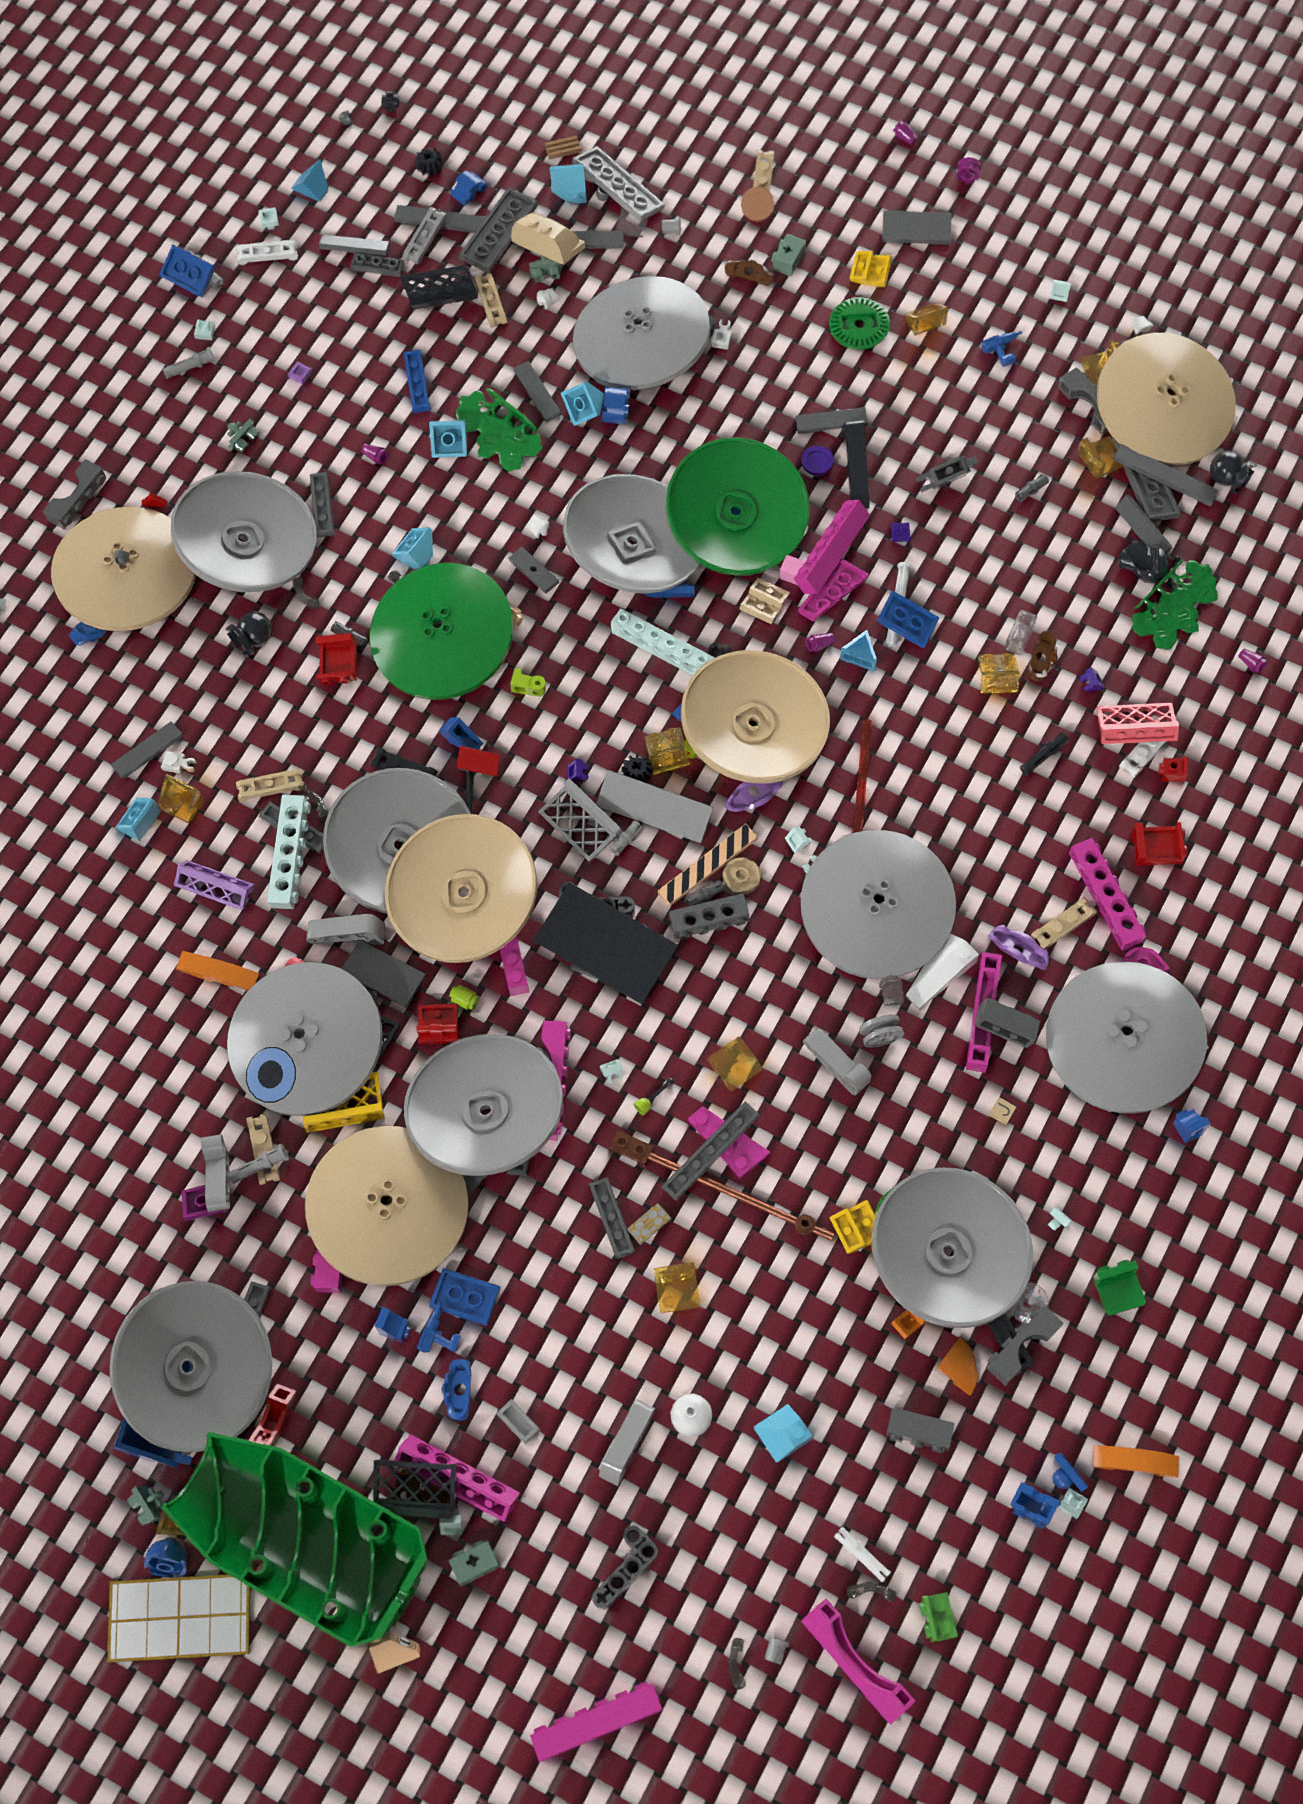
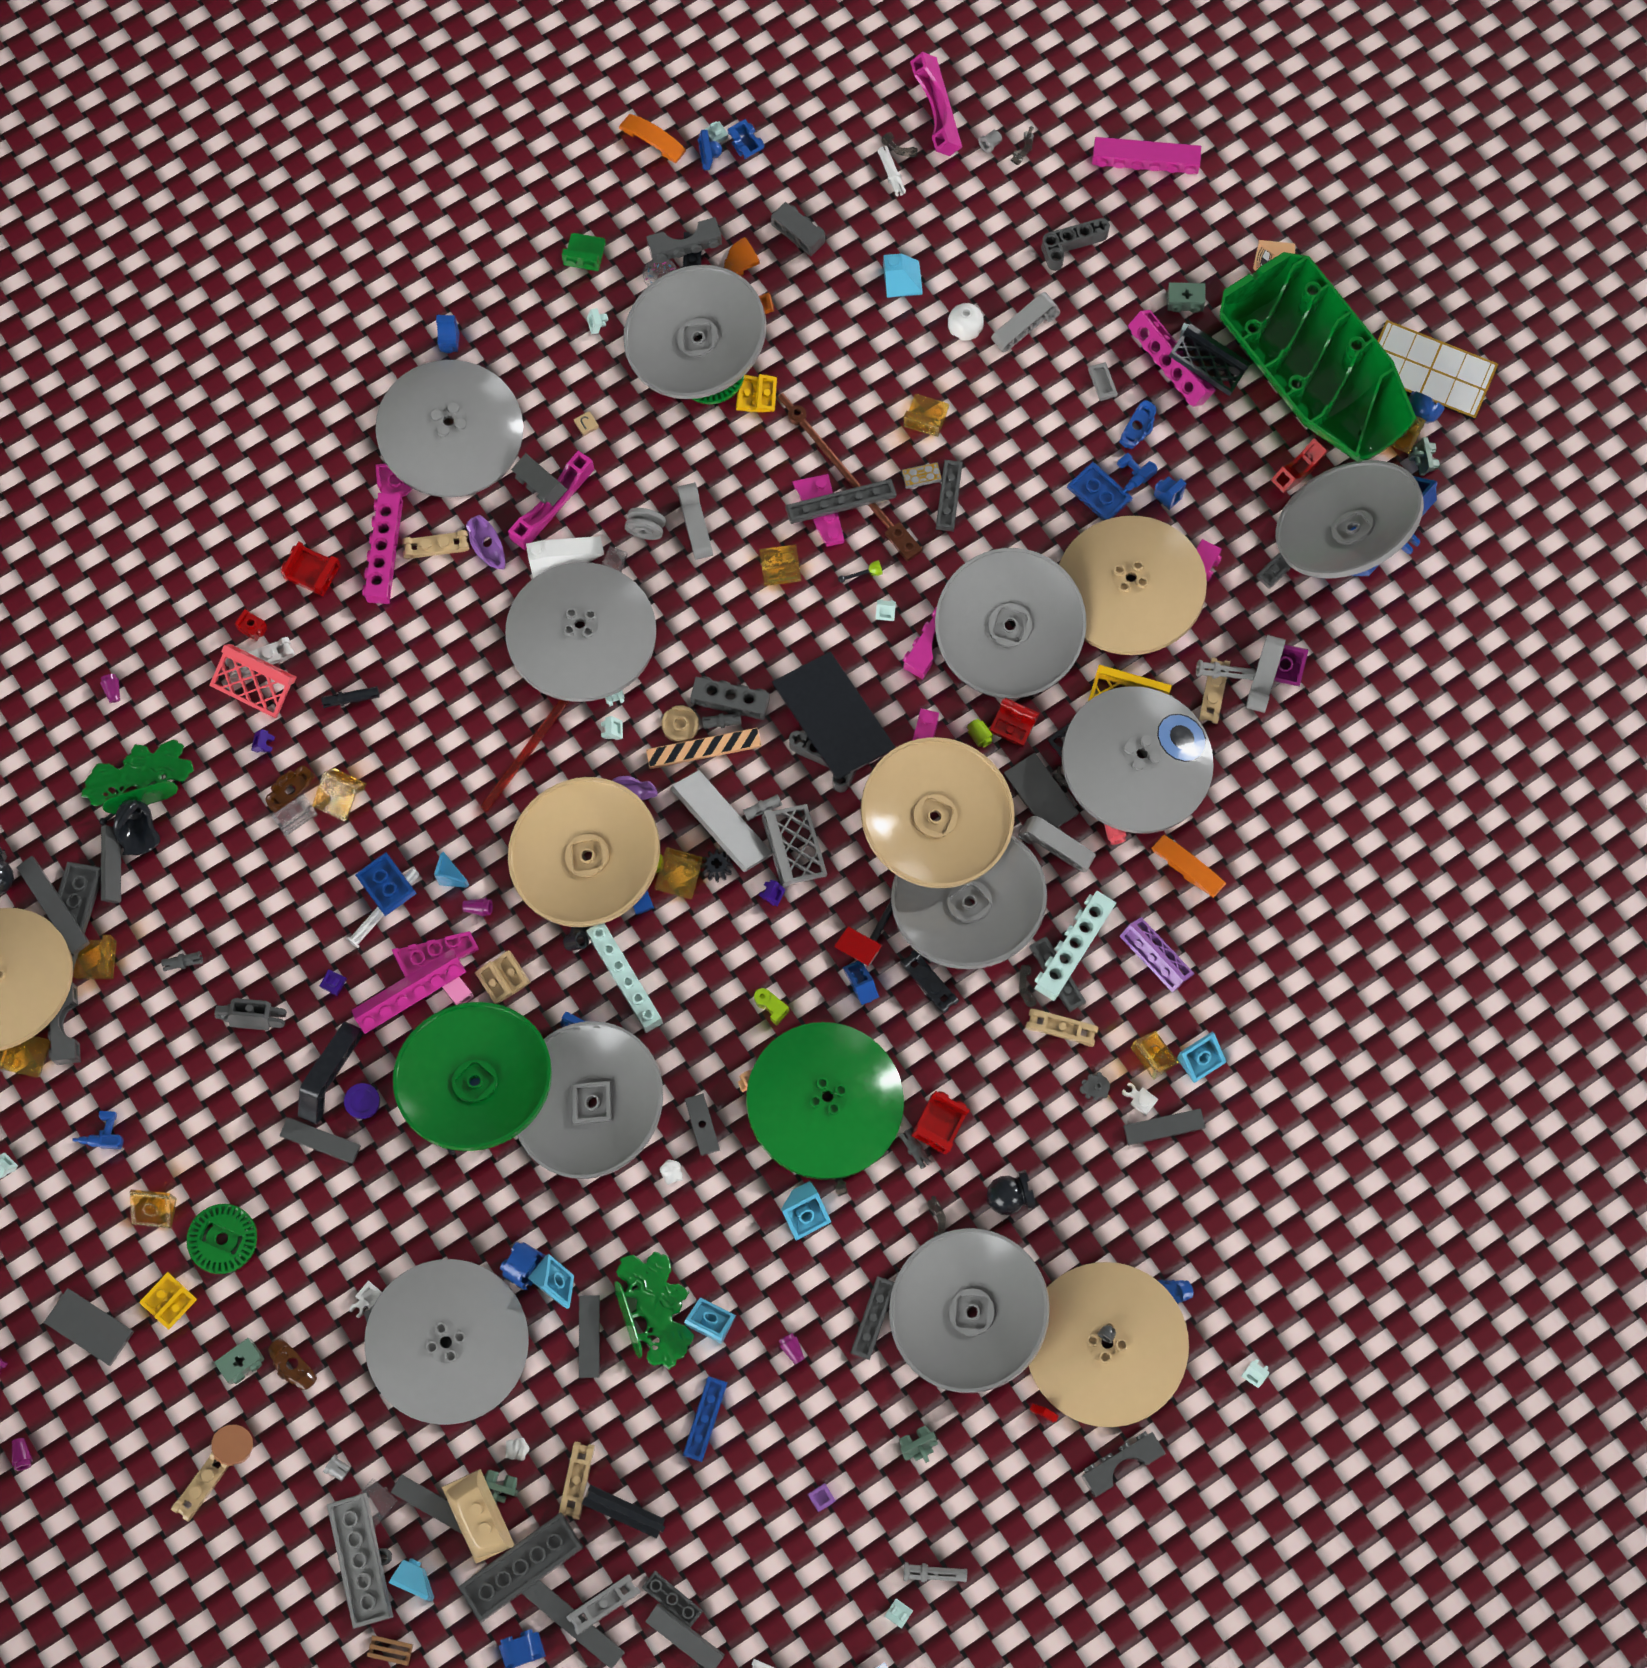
camera: 155 degrees left, 5 degrees up
bright green bracket [919,1593,958,1642] -> none
none -> dark grey piece [1080,1072,1110,1101]

